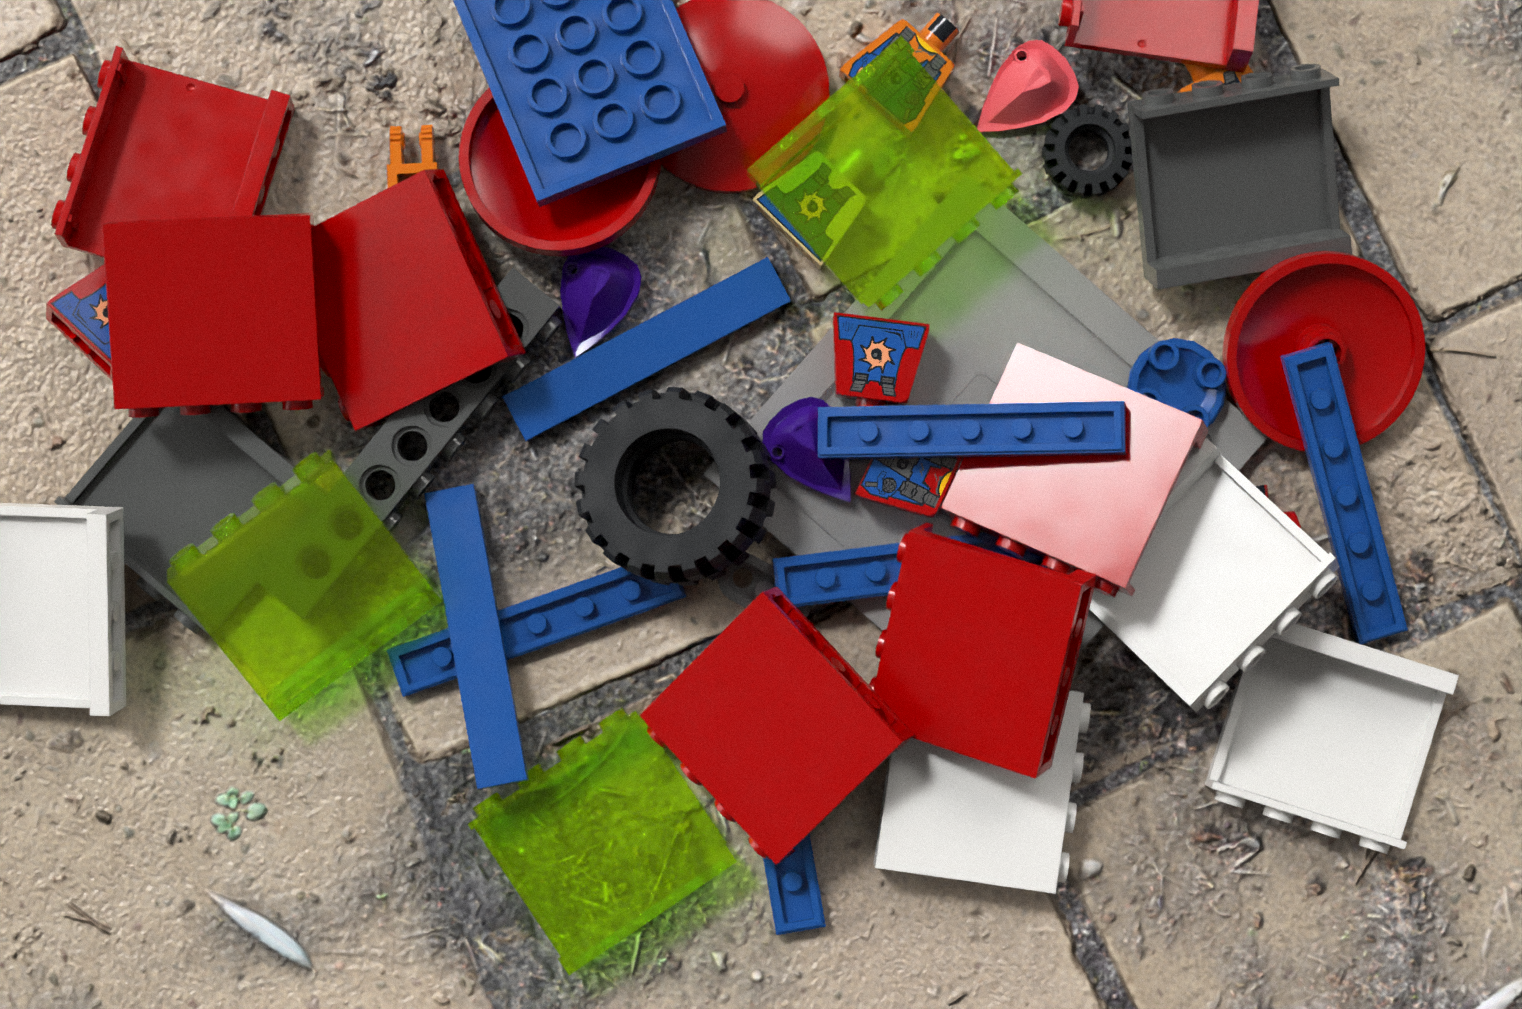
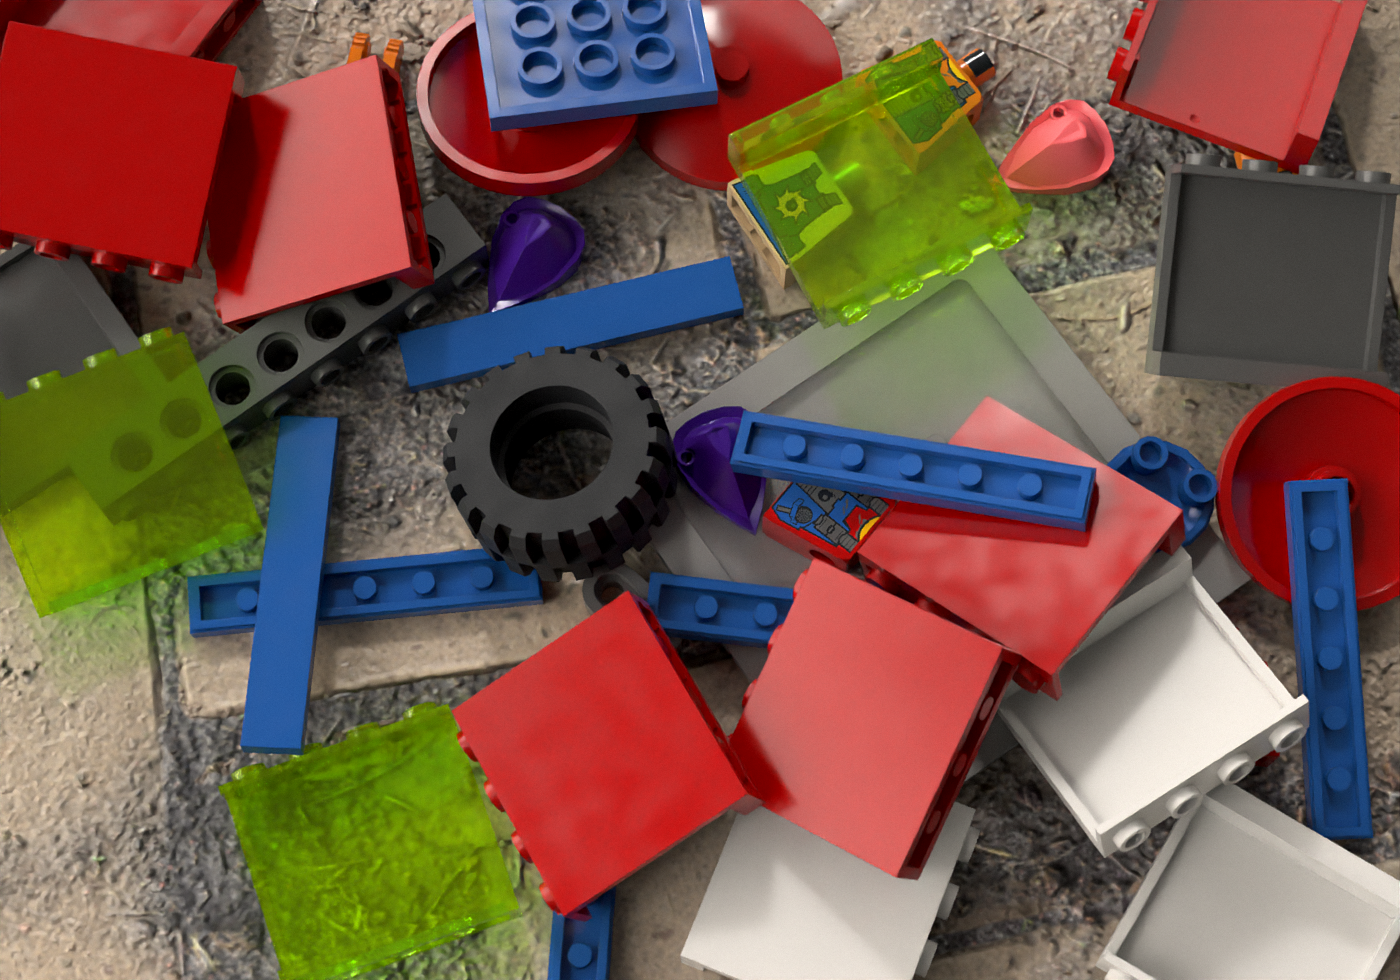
camera: 15 degrees right, 15 degrees down
torso [832,312,930,406] -> none
black tyre [1042,104,1133,199] -> none

